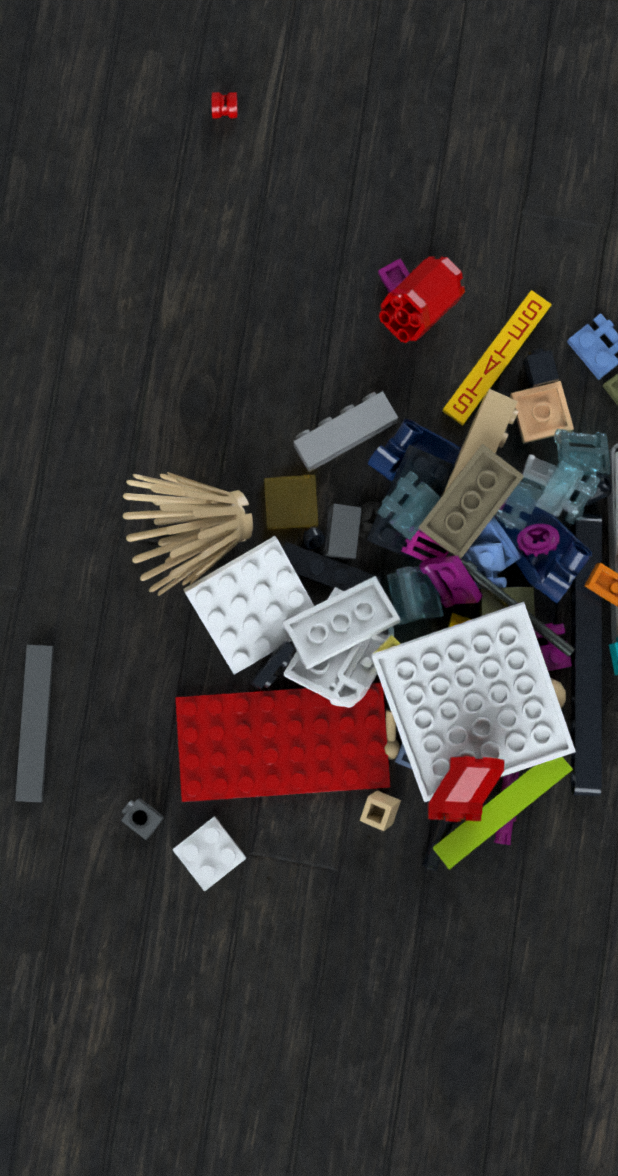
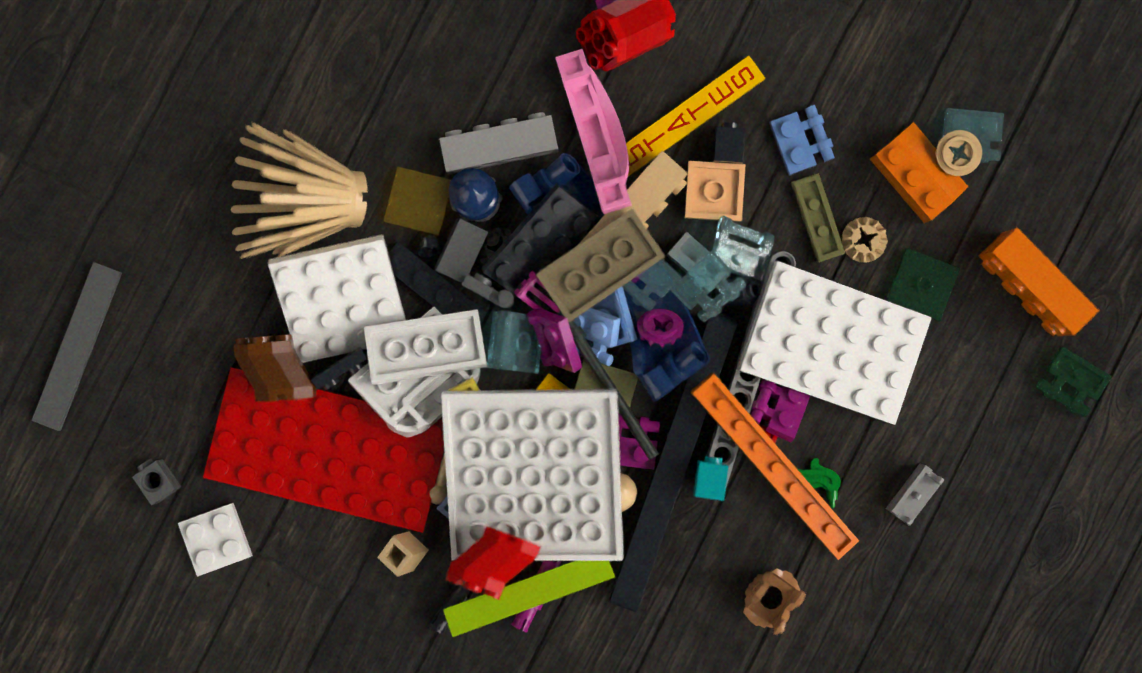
camera: 20 degrees right, 5 degrees up
clear light blue plate [377,471,441,540] -> none
none -> reddish brown brick [234,334,316,402]
none -> dark blue hair [449,168,503,222]
none -> dark grey plate [462,273,514,308]
none -> bright pink piece [555,49,632,214]

